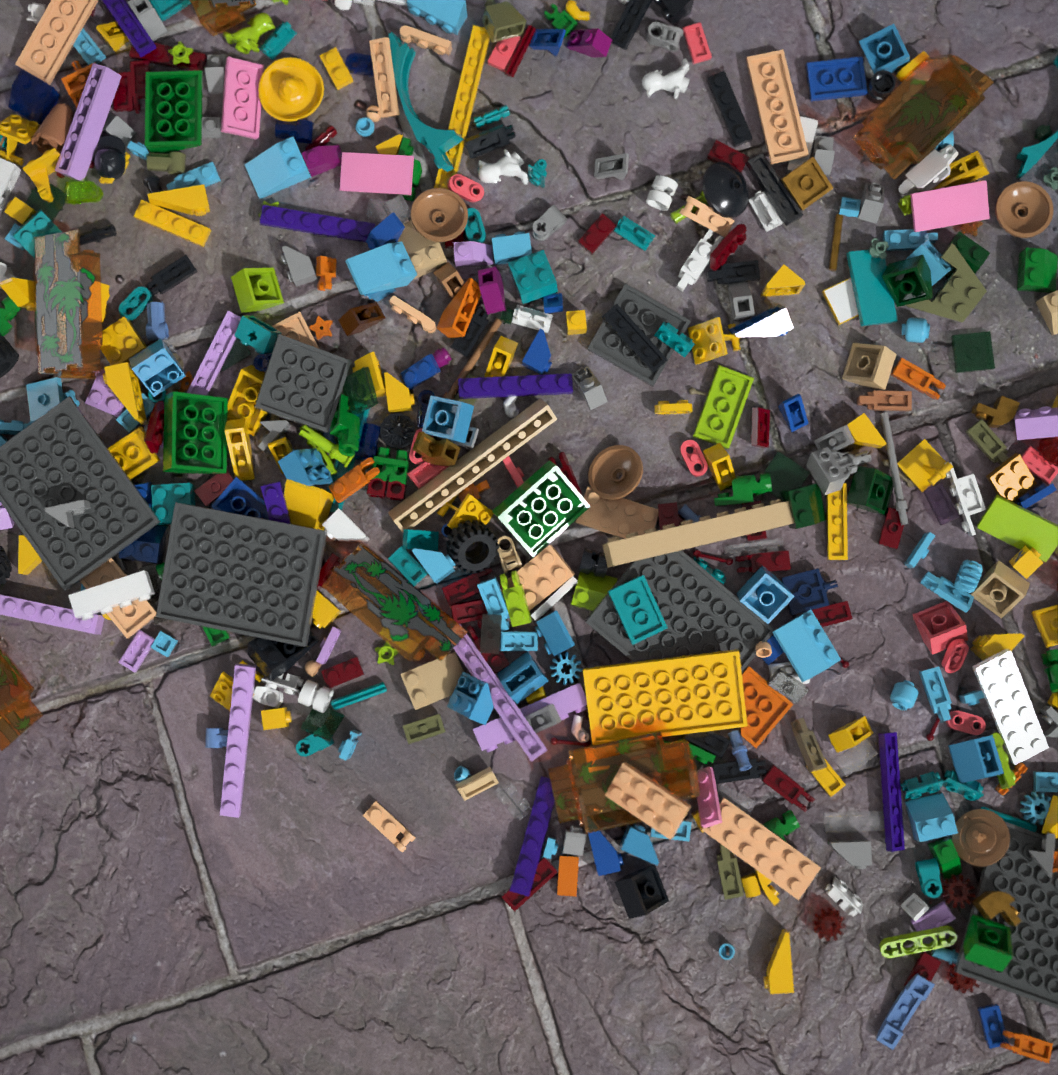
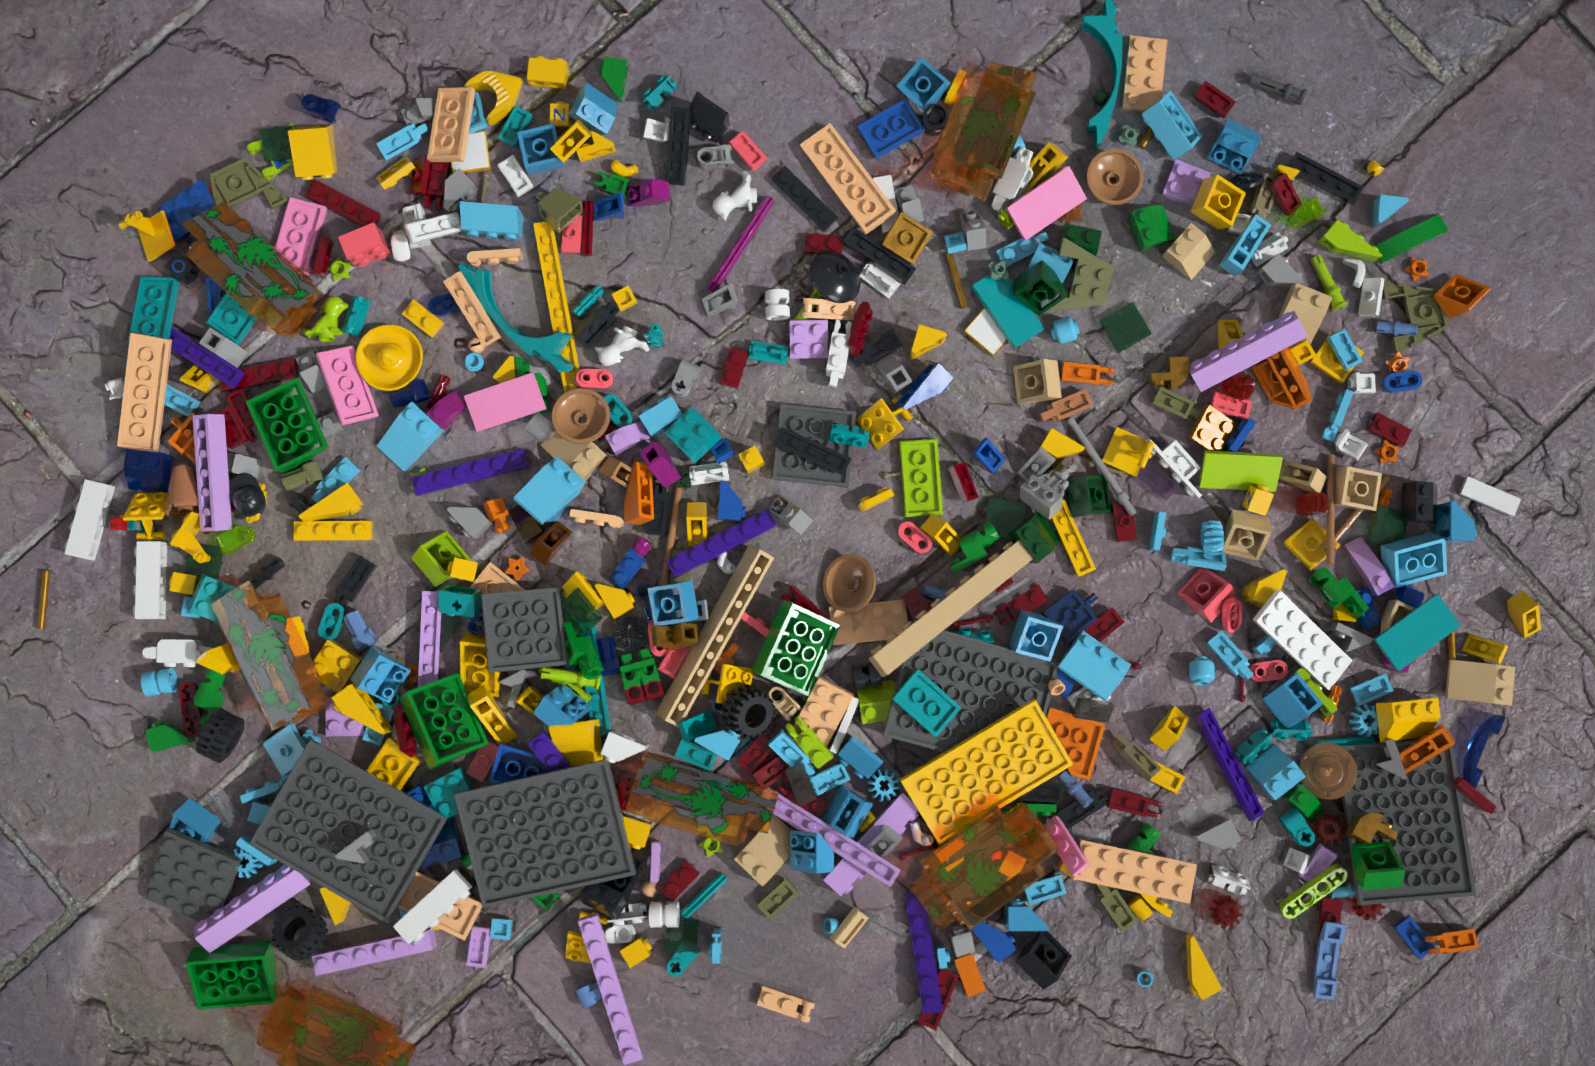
camera: 30 degrees left, 0 degrees up
medium azure plate [127,141,150,161] -> none
lime plate [168,41,193,65] -> none
orange hinge [328,457,380,503] -> none
blue slope [366,212,405,250] -> none
light nougat plate [605,762,691,840] -> none
none -> yellow slope [447,558,478,582]
none -> dark brown slope [508,505,545,543]
none -> yellow plate [612,286,638,312]
none -> magenta axle [707,196,774,293]
none -> lavender plate [790,319,828,359]

